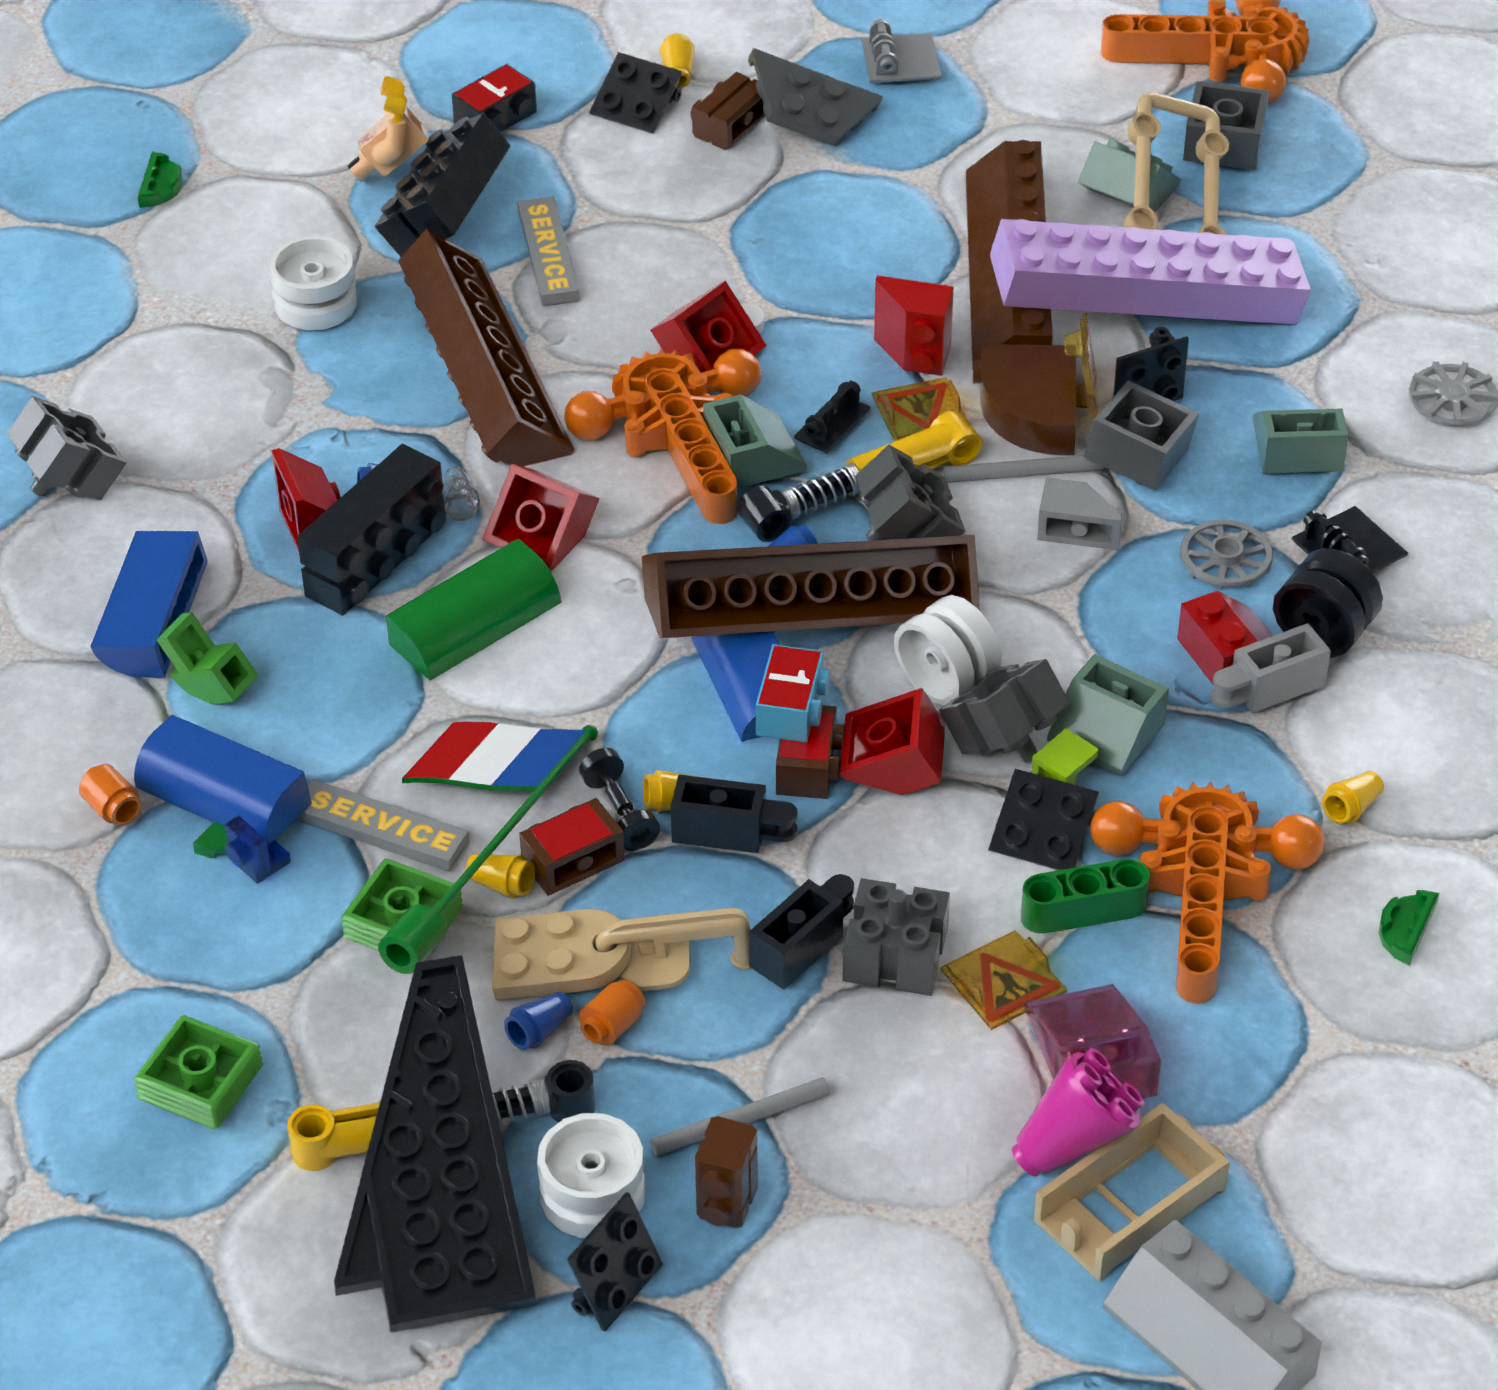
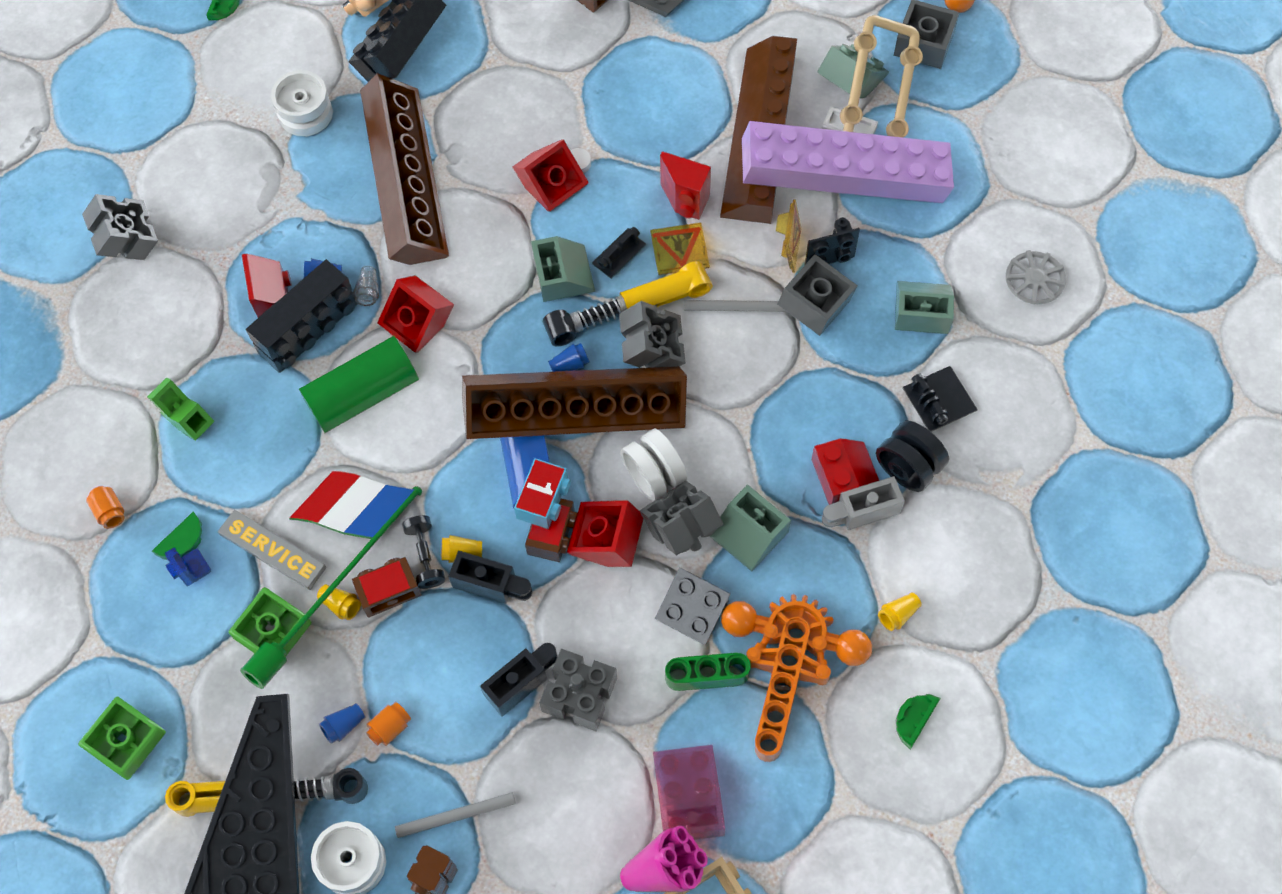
camera: 10 degrees right, 20 degrees up
blue brick [90,531,208,677] -> none
blue brick [134,714,312,846] -> none
tan plate [492,908,751,1000] -> none
light grey tile [517,196,580,306] -> none
orange piece [564,349,762,524] -> none
clear yellow piece [940,930,1067,1030] -> none
reddish brown brick [973,344,1076,455] -> none
lime panel [1031,728,1098,785] -> none
light grey slope [1037,477,1122,550] -> none
light grey wheel [1180,520,1273,590] -> none

